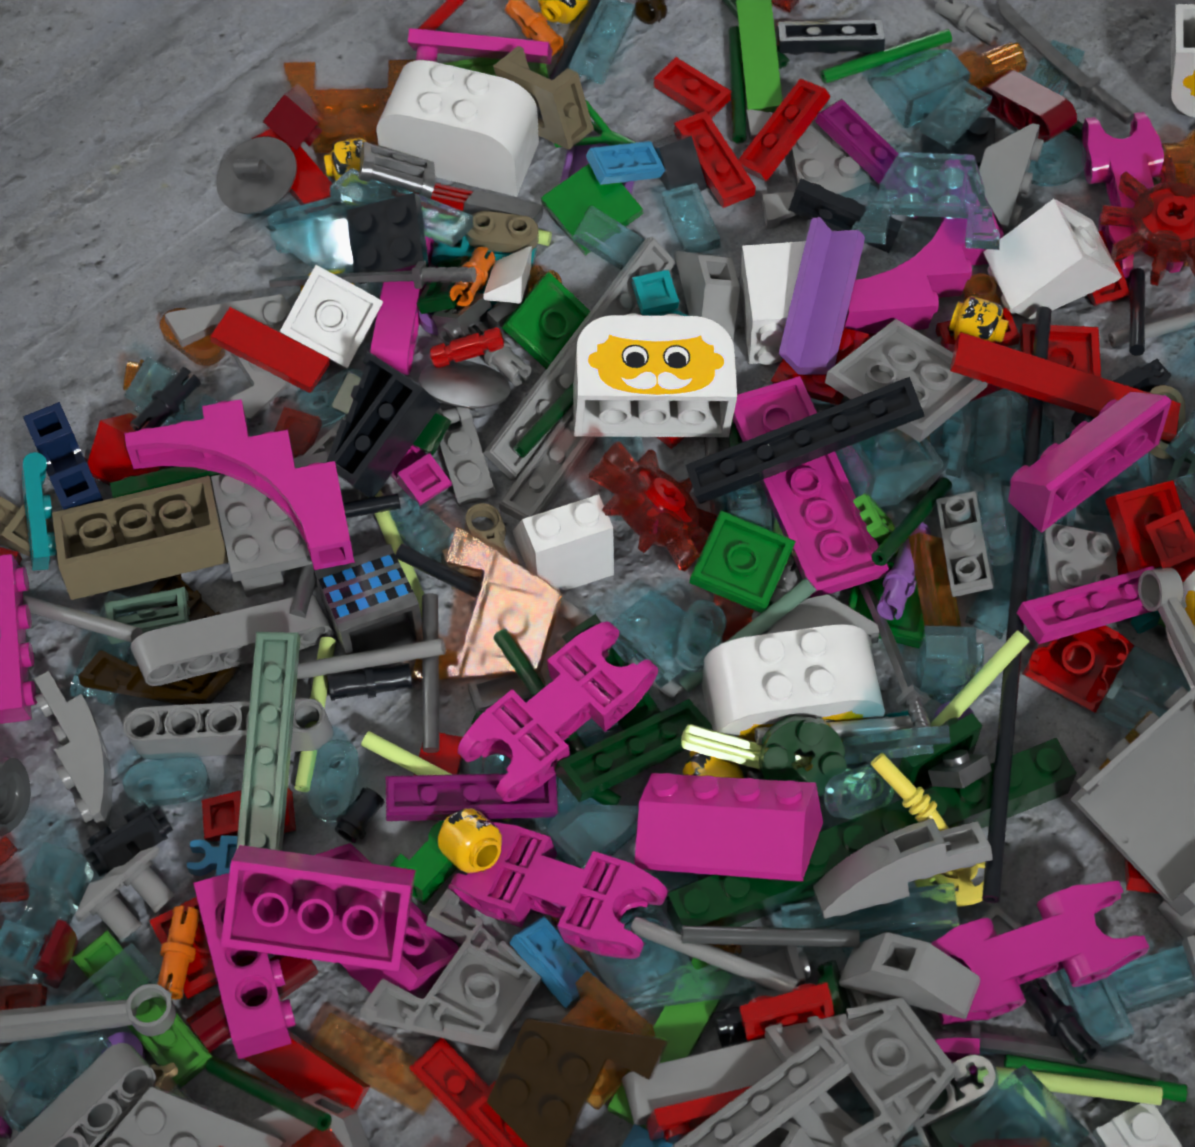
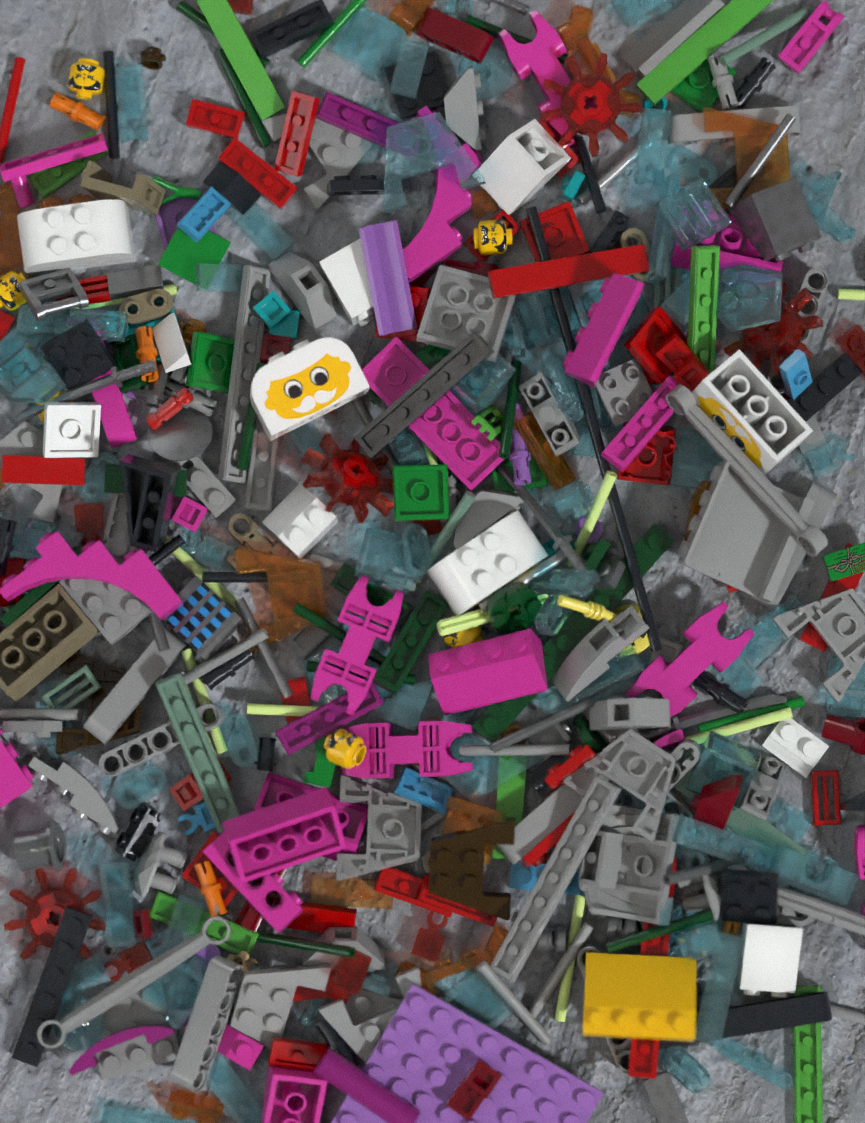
camera: 30 degrees left, 25 degrees up
none -> light grey plate [3,721,62,738]
none -> teal plate [561,171,586,203]

